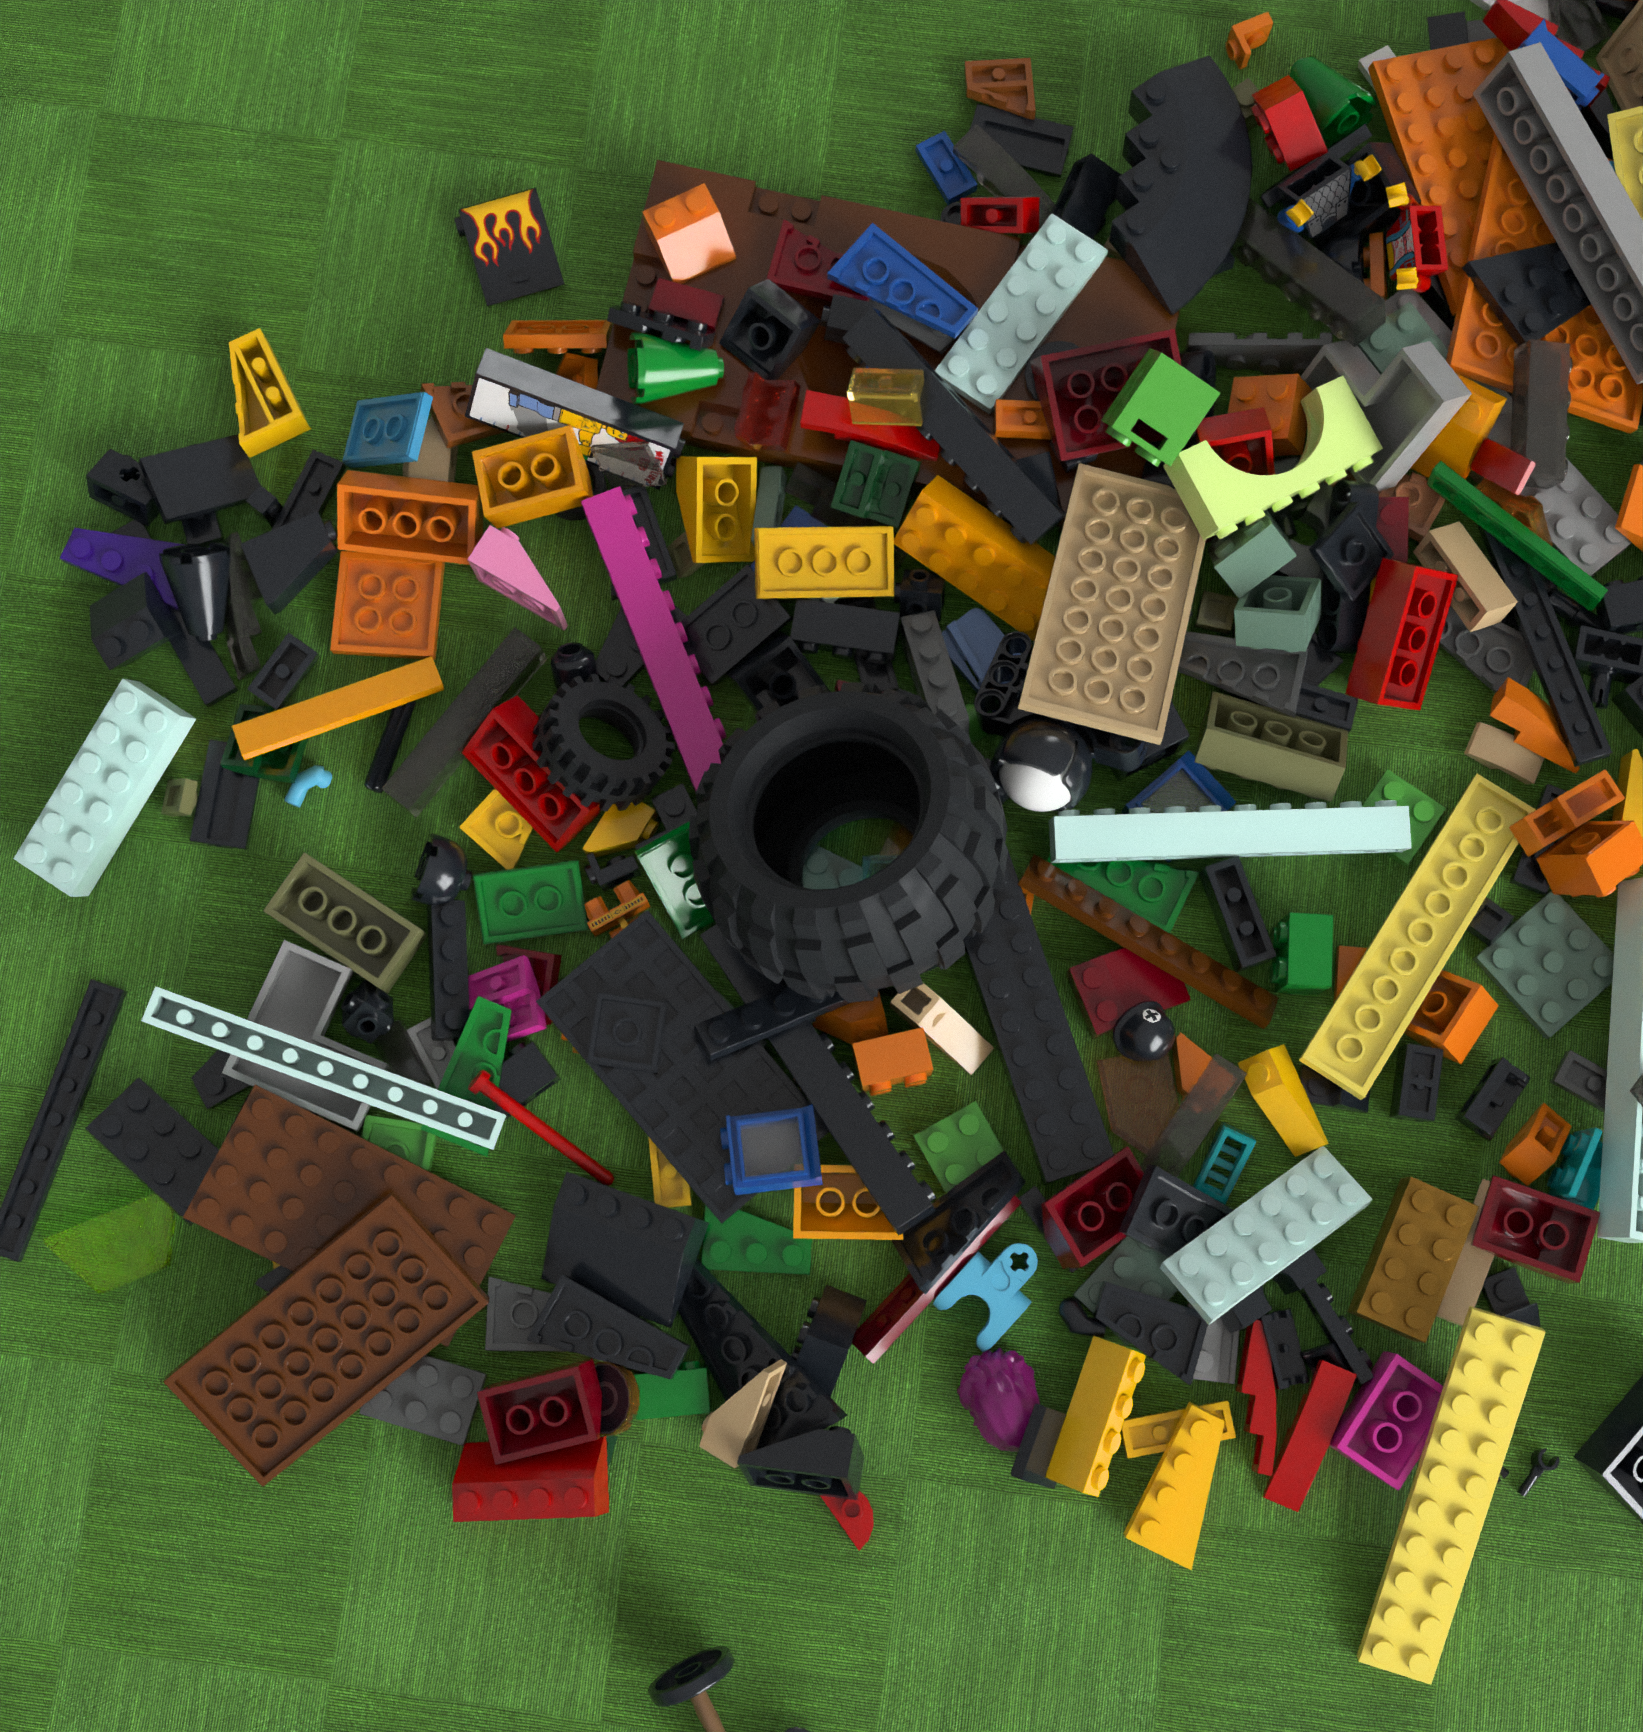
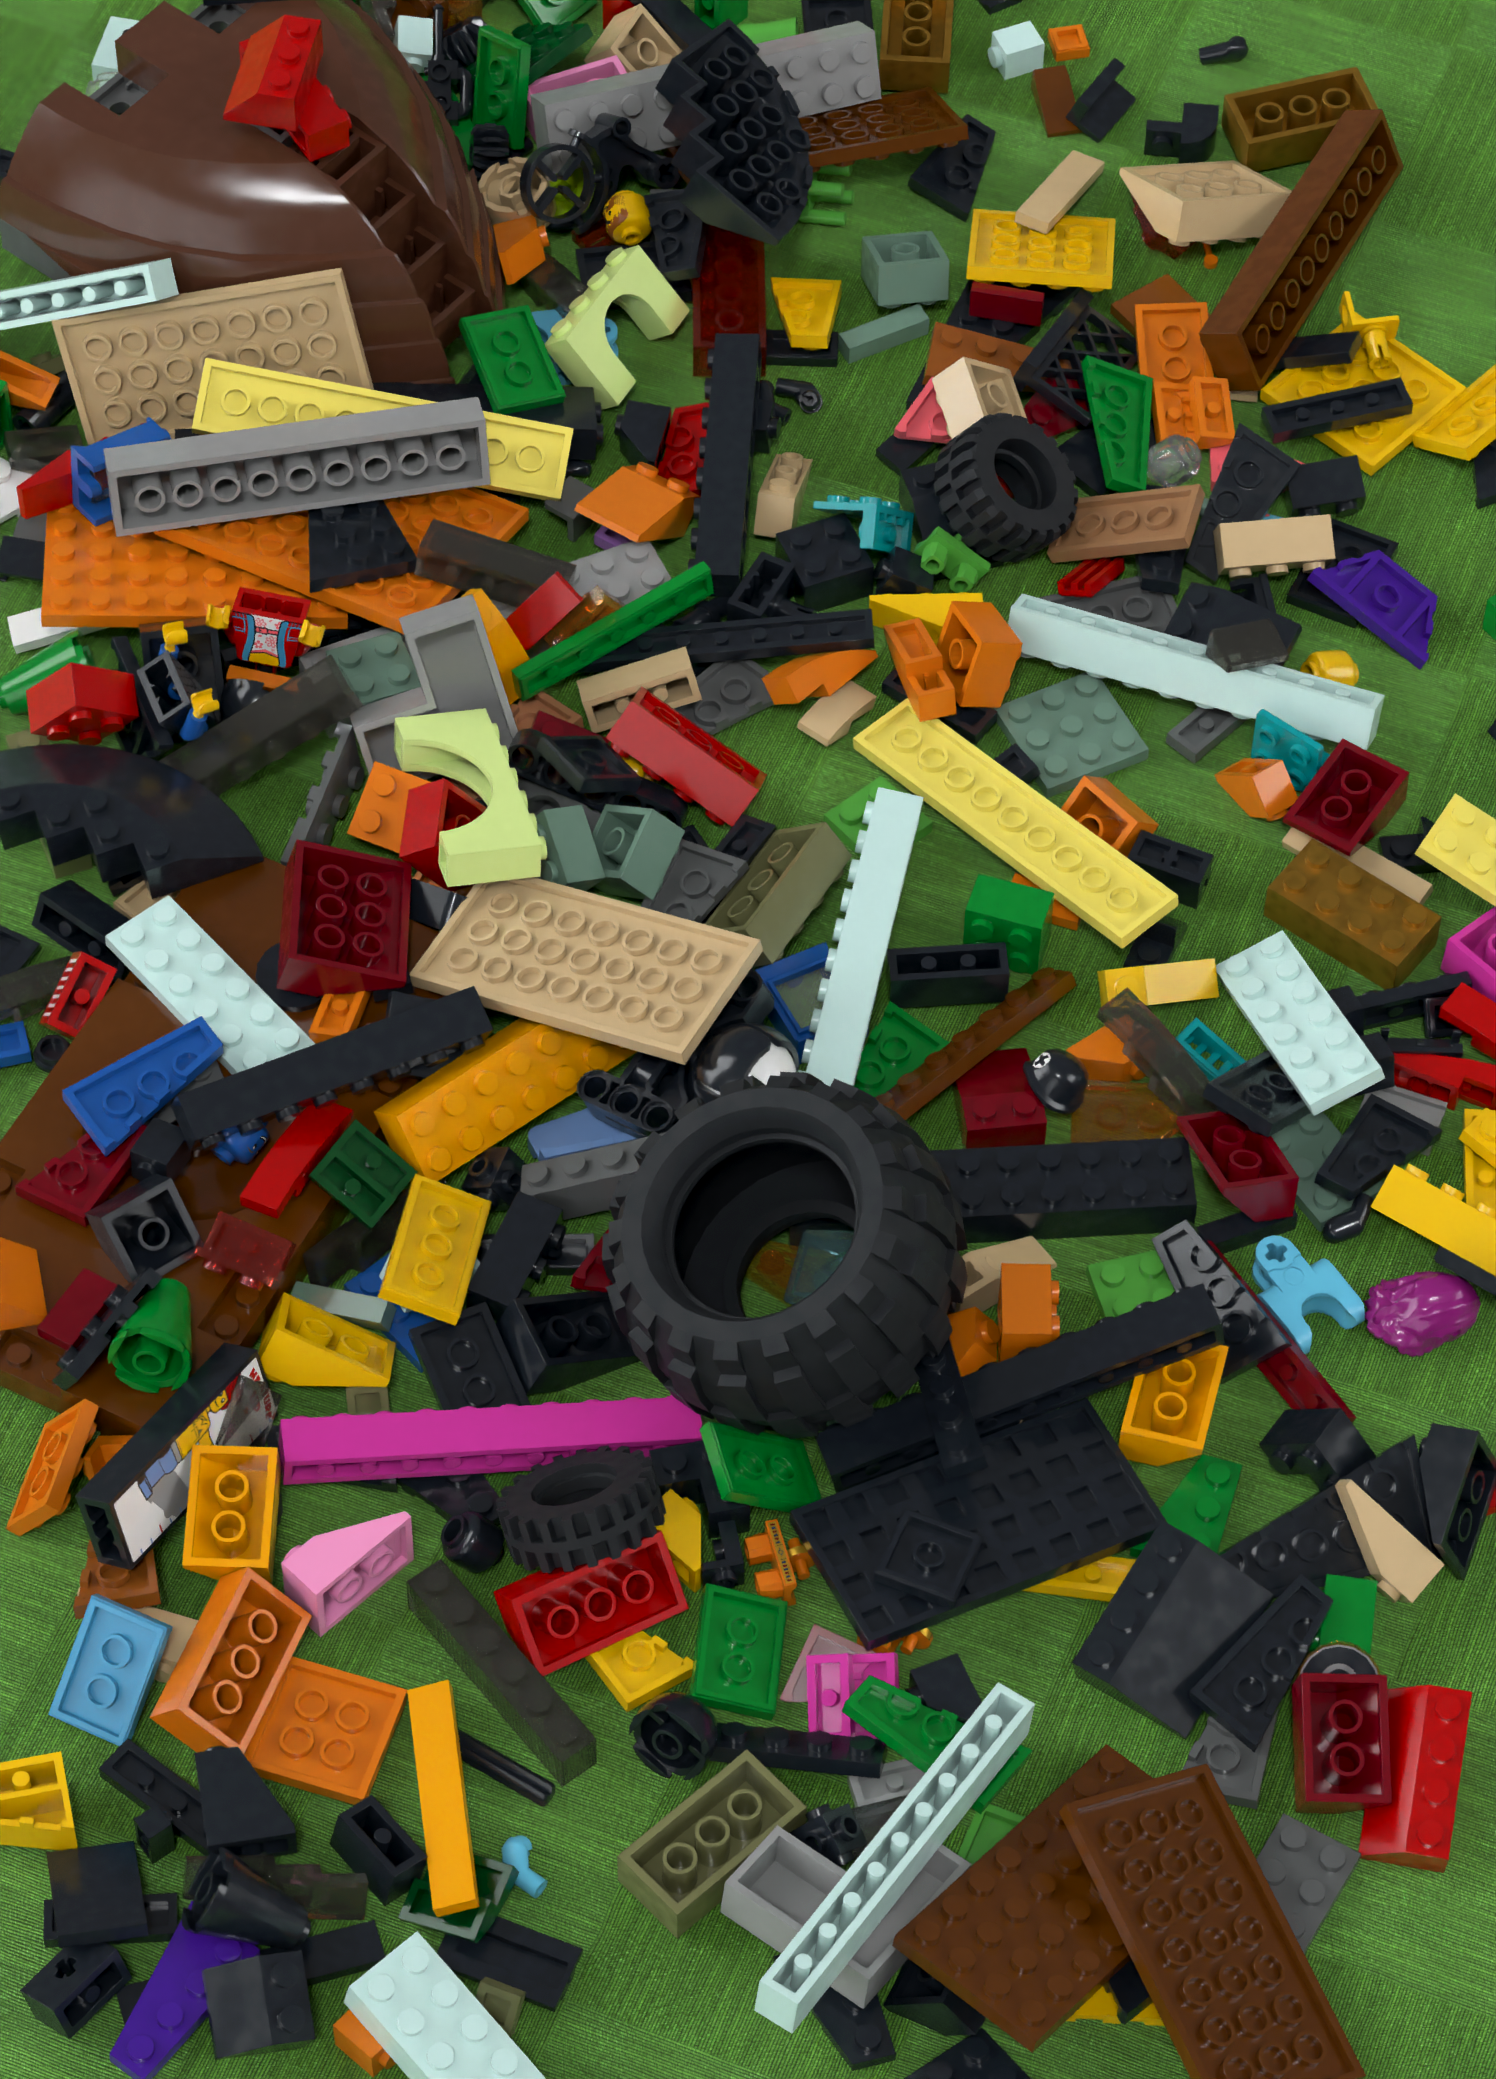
camera: 80 degrees left, 25 degrees down
red bar [468,1069,615,1186] -> none
window [720,1104,823,1195] -> none
clear yellow panel [847,368,925,426] -> none
bright green container [1101,348,1220,467] -> none
black hinge [1455,1057,1531,1141] -> none

